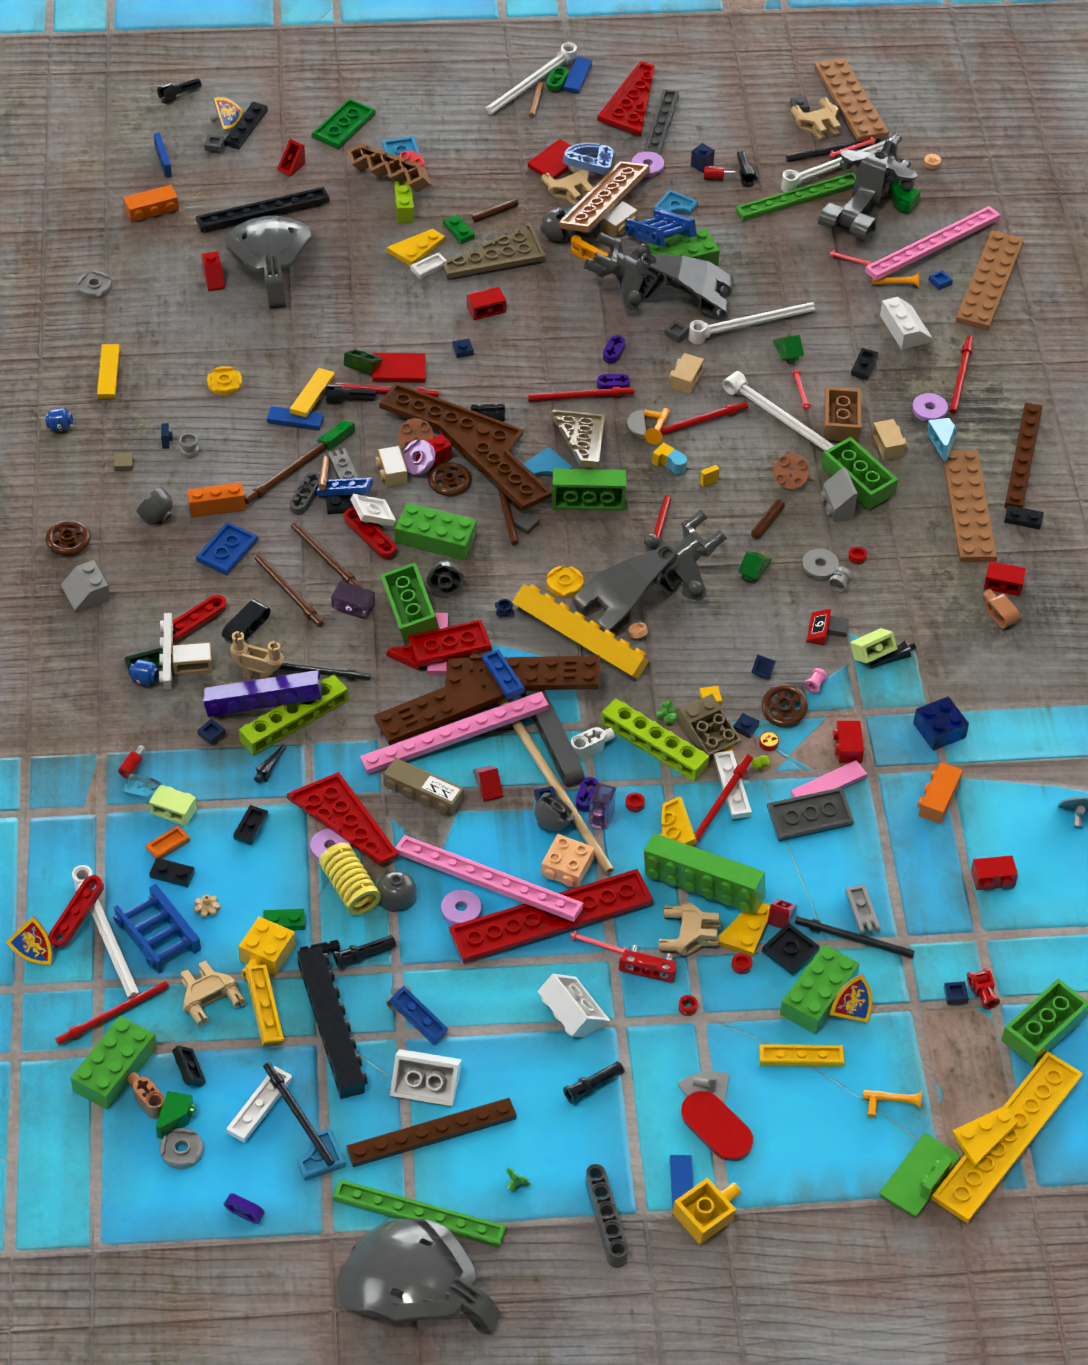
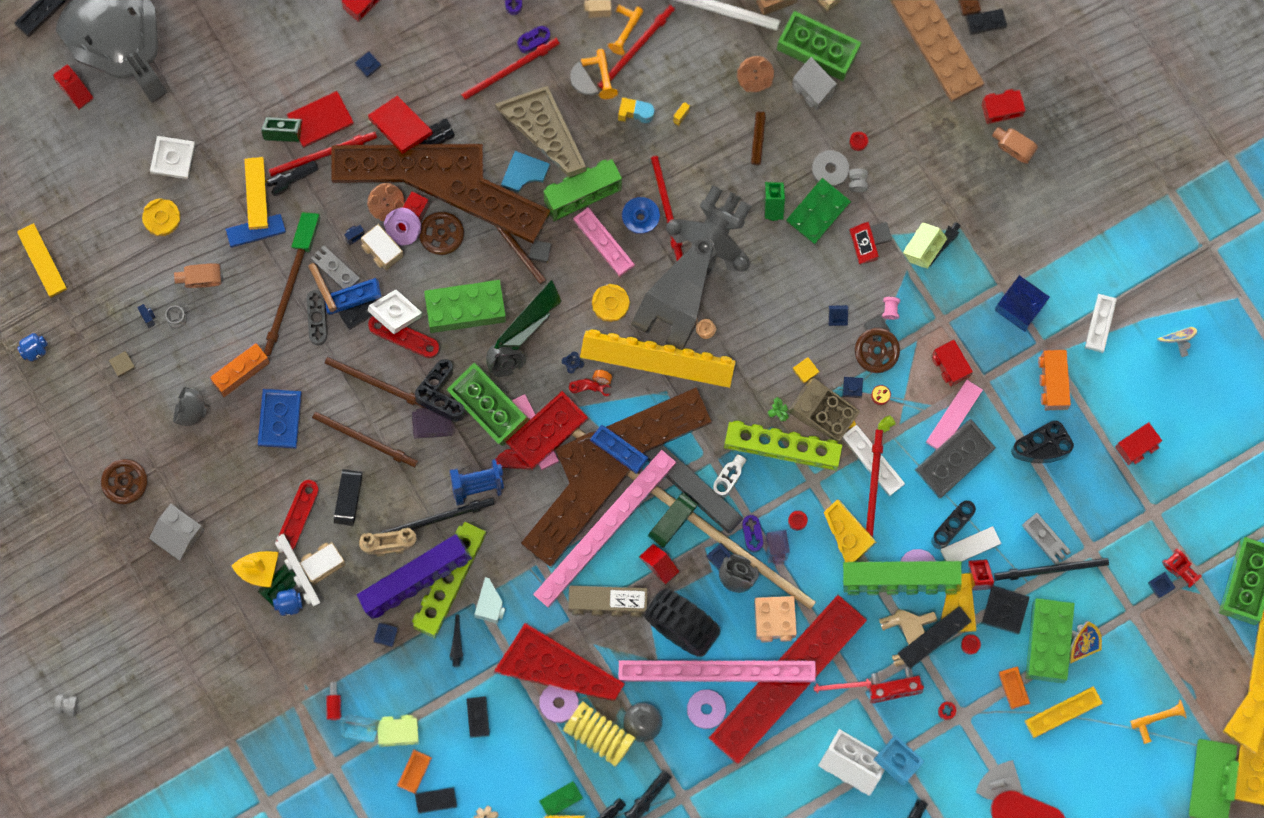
camera: 30 degrees left, 25 degrees up
none -> white plate [150,136,195,179]
none -> nougat piece [174,263,221,288]
none -> yellow shield [231,551,279,588]
none -> dark blue plate [344,225,365,246]
none -> red tile [368,95,432,154]
none -> black beam [415,359,465,422]
none -> blue fence [450,459,504,506]
none -> light aqua slope [475,577,505,624]
none -> dark green wedge [494,280,562,350]
none -> red arm [568,378,611,397]
none -> bright pink tile [573,207,635,277]
none -> orange tile [592,370,612,385]
none -> light orange piece [608,4,644,55]
none -> blue dish [622,197,660,234]
none -> black tyre [644,588,721,657]
none -> dark green beam [648,493,698,548]
none -> green plate [786,178,851,245]
none -> dark azure plate [873,735,924,786]
none -> black plate [897,606,972,670]
none -> black beam [931,500,976,549]
none -> white tile [940,526,1001,562]
none -> orange tile [998,666,1030,710]
none -> black beam [1011,421,1074,463]
none -> white tile [1085,294,1117,353]

